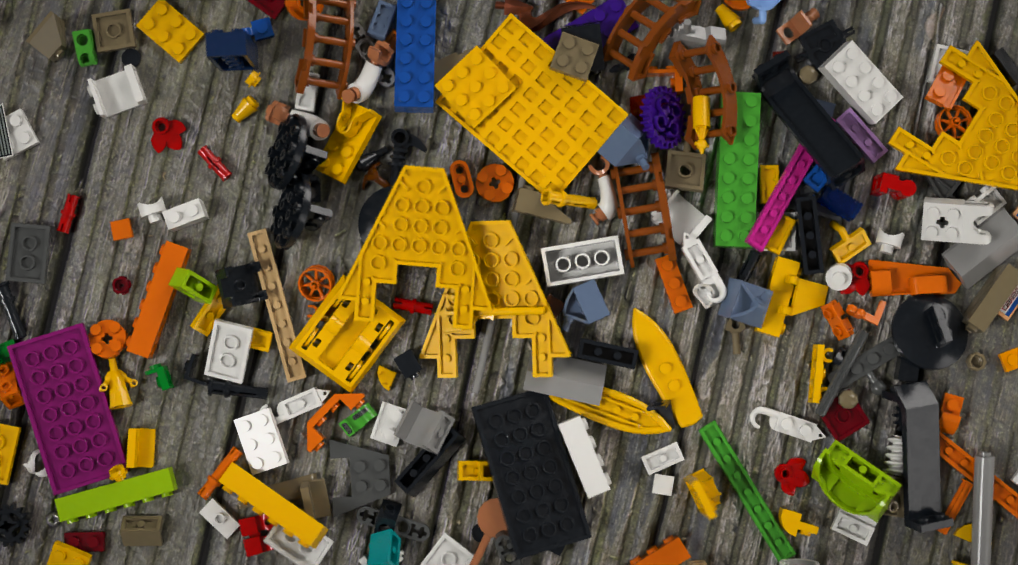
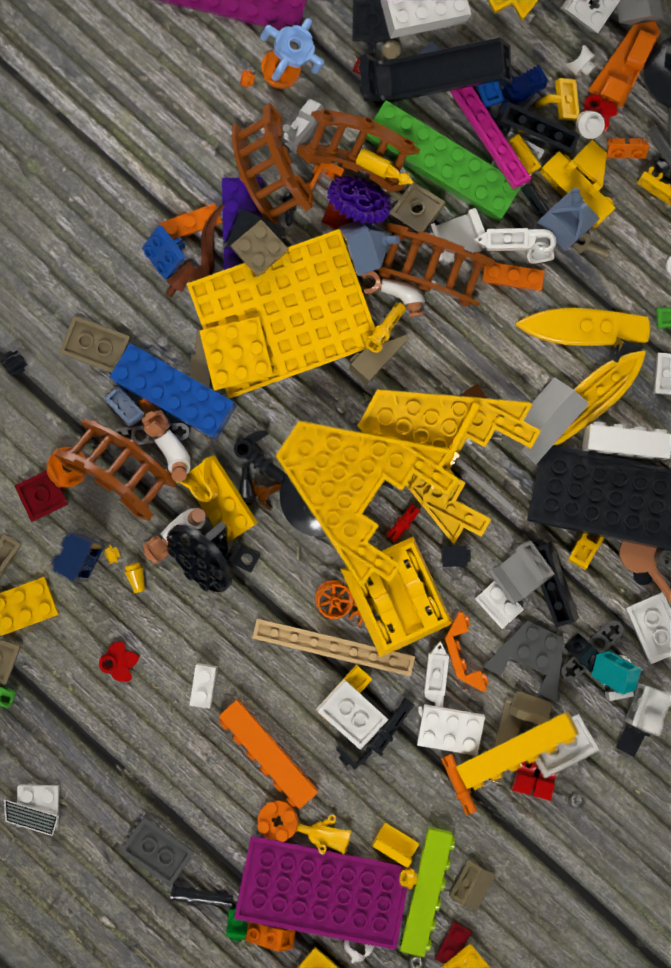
camera: 60 degrees left, 0 degrees up
red pin [57,194,80,234] -> none
white panel [87,64,148,119] -> none
orange tile [110,218,134,241] -> none
dark red plate [112,276,131,295] -> none
black piece [121,49,141,67] -> none
white piece [137,197,166,224] -> none
green bracket [145,363,174,391] -> none
lime brick [168,267,219,304] -> none
yellow plate [190,284,226,337] -> none
red pin [197,145,232,181] -> none
white plate [199,498,240,539] -> none
black panel [215,261,268,309] -> none
blue plate [241,17,275,42] -> none
black bracket [270,173,333,250] -> none
white plate [294,72,320,113] -> none
bright green leg [338,402,378,437] -> none
yellow tile [377,365,397,391] -> none
orange plate [450,160,474,199] -> none
orange plate [476,164,514,203] -> none
white brick [540,235,625,288] -> none
sand blue piece [561,279,610,332] -> none
black brick [576,338,639,370] -> none
yellow cone [715,3,742,32] -> none
yellow plate [759,165,779,204] -> none
nougat bracket [776,8,820,45] -> none
lavender plate [836,107,889,164] -> none
orange piece [846,300,886,326] -> none
red legs [870,172,916,200] -> none

